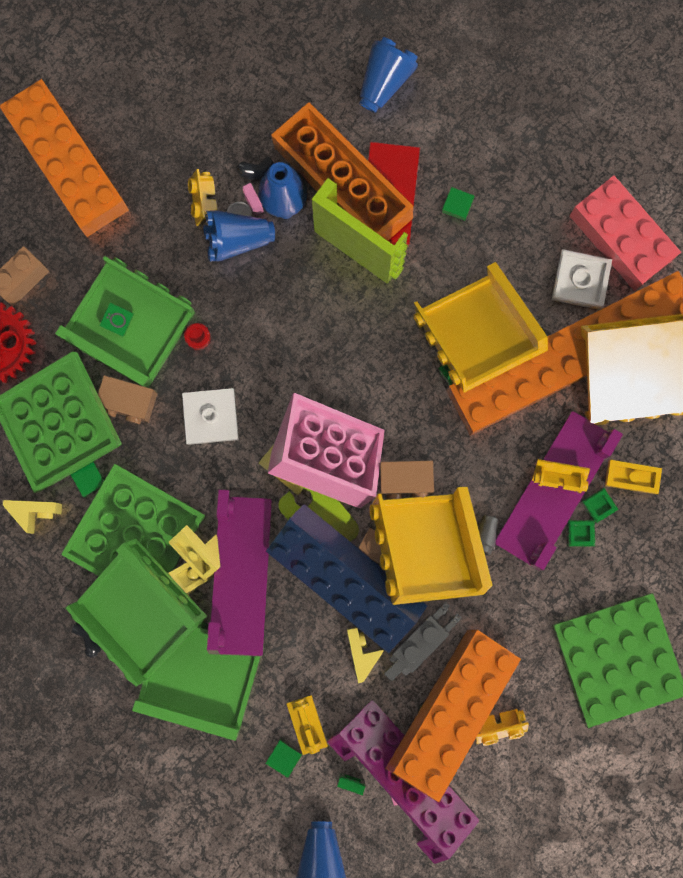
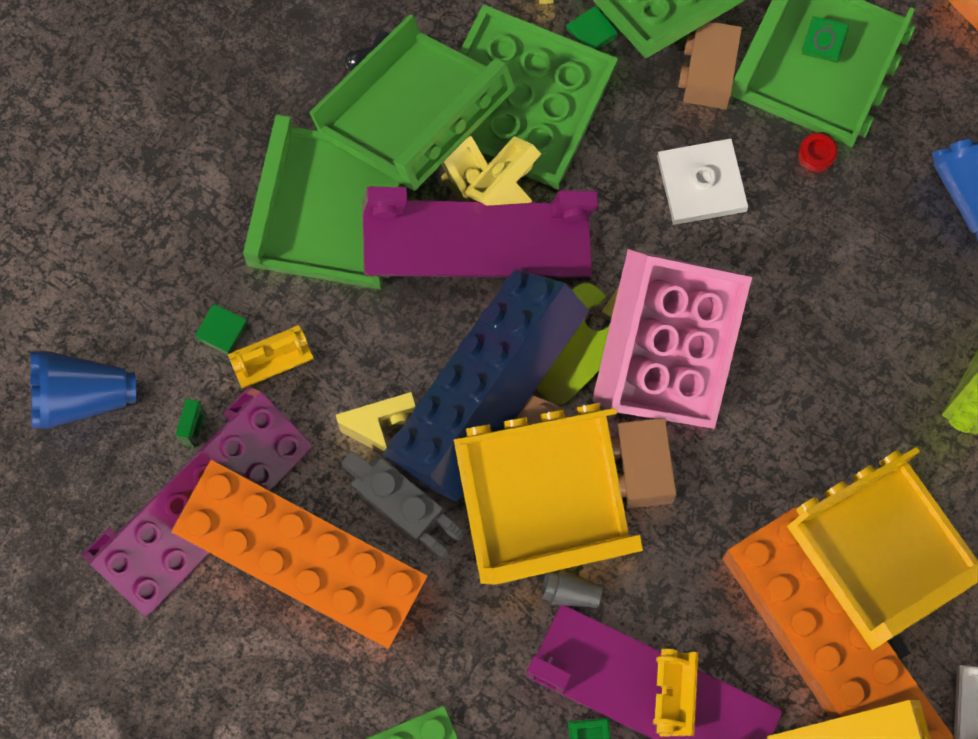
camera: 85 degrees right, 10 degrees down
yellow hinge [476,709,529,746] -> none

